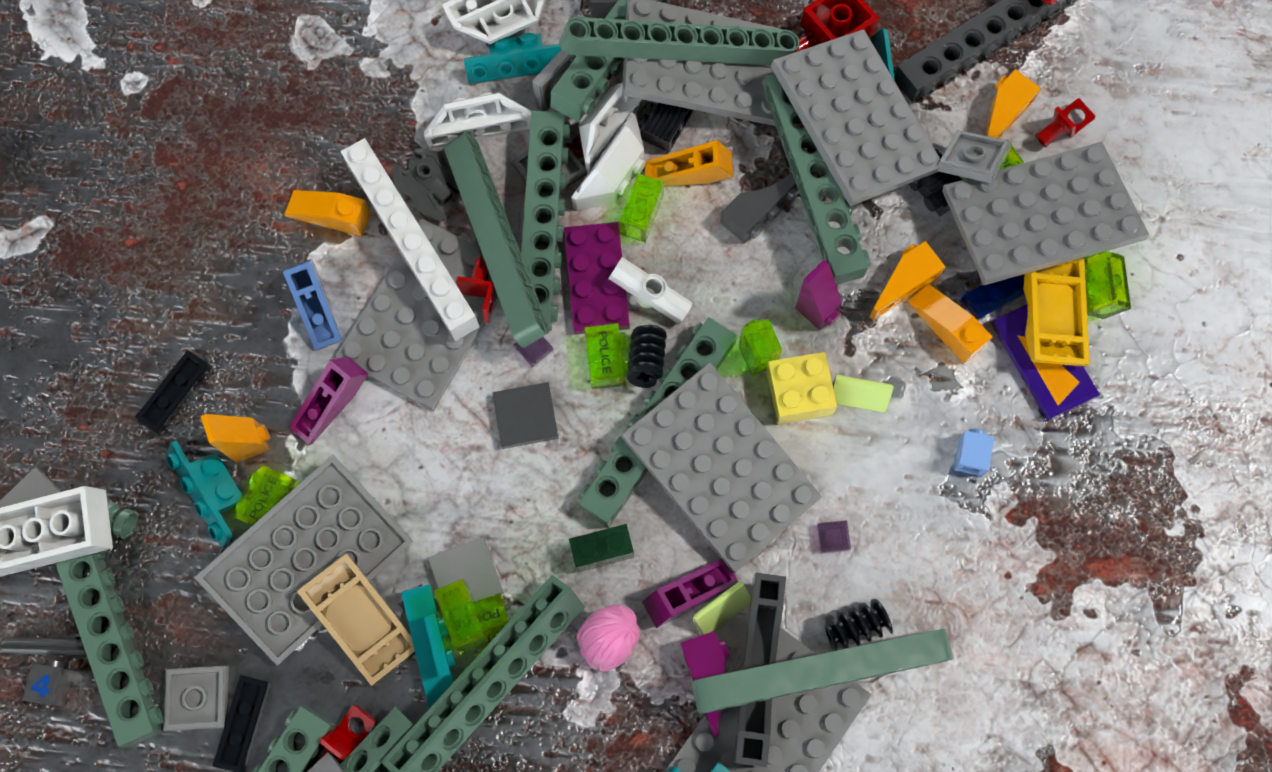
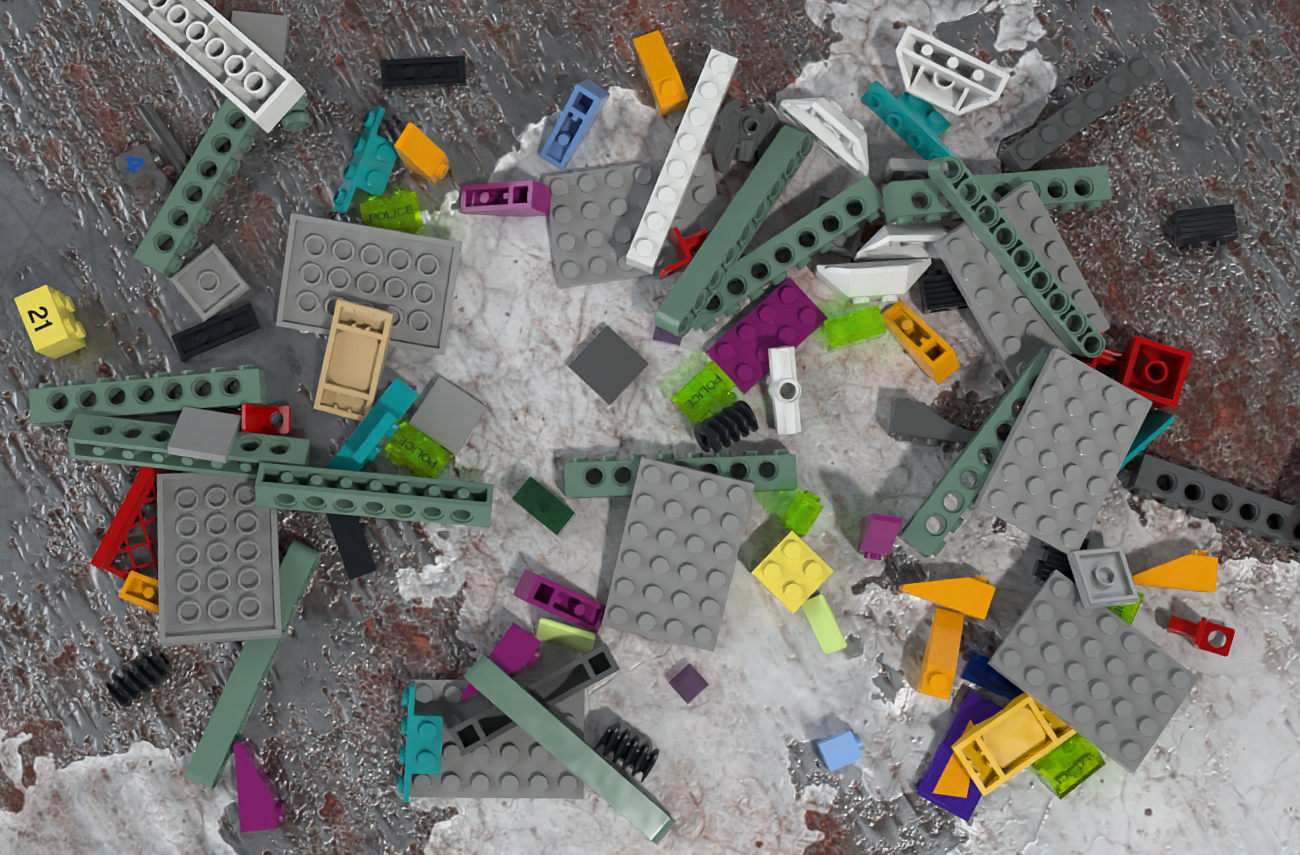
camera: 50 degrees right, 10 degrees up
clear neon green brick [434,579,489,652] -> none
bright pink hair [576,605,640,671] -> none
none -> black tile [326,513,378,580]

